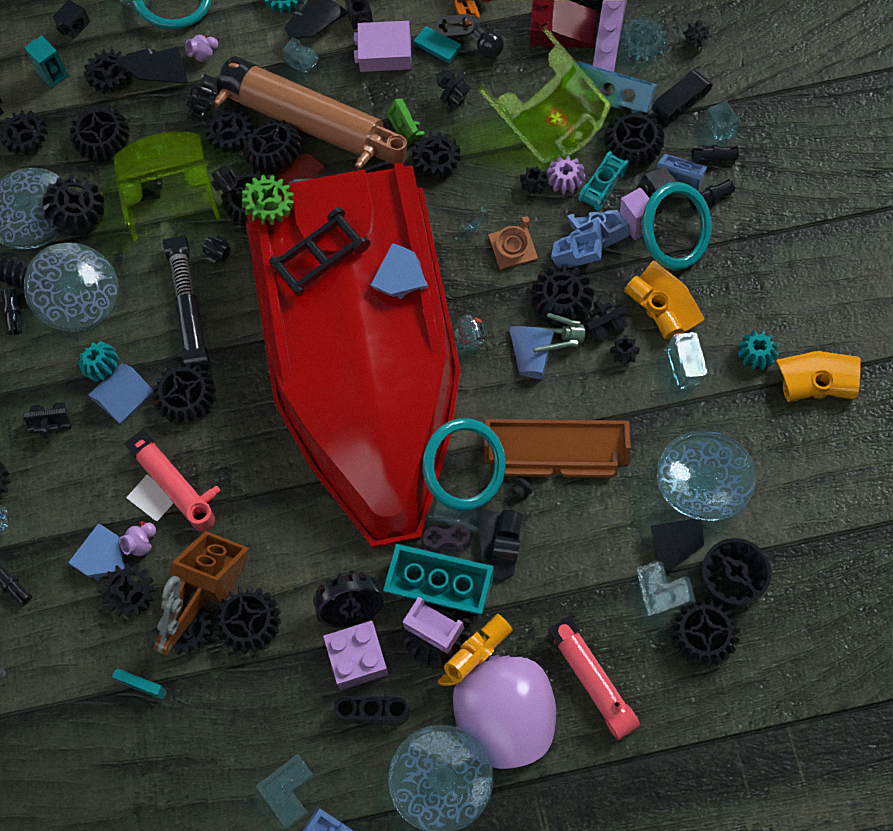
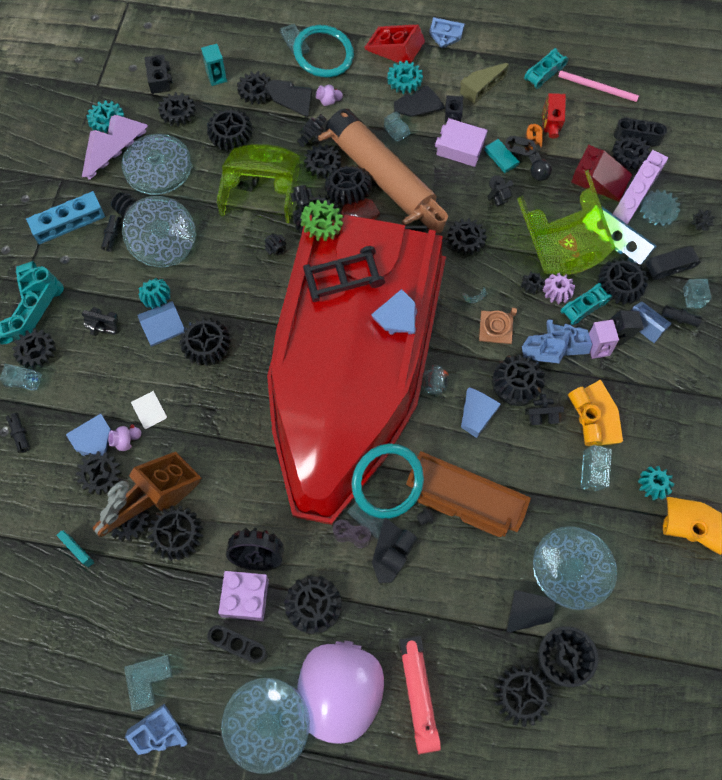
camera: 15 degrees right, 0 degrees up
black gear [43,175,105,236] -> none
black brick [53,0,90,39] -> none
coral piece [124,429,220,532] -> none
black piece [163,235,210,369] -> none
teal slope [383,544,494,615] -> none
bright green plate [386,99,425,147] -> none
lavender panel [403,597,464,654] -> none
light orange panel [437,614,513,686] -> none
sand green plant [533,313,585,353] -> none
black gear [610,335,640,366] -> none
clear light blue plate [637,561,696,617] -> none
teal wedge [642,182,712,270] -> none
black pin [689,179,735,210] -> none

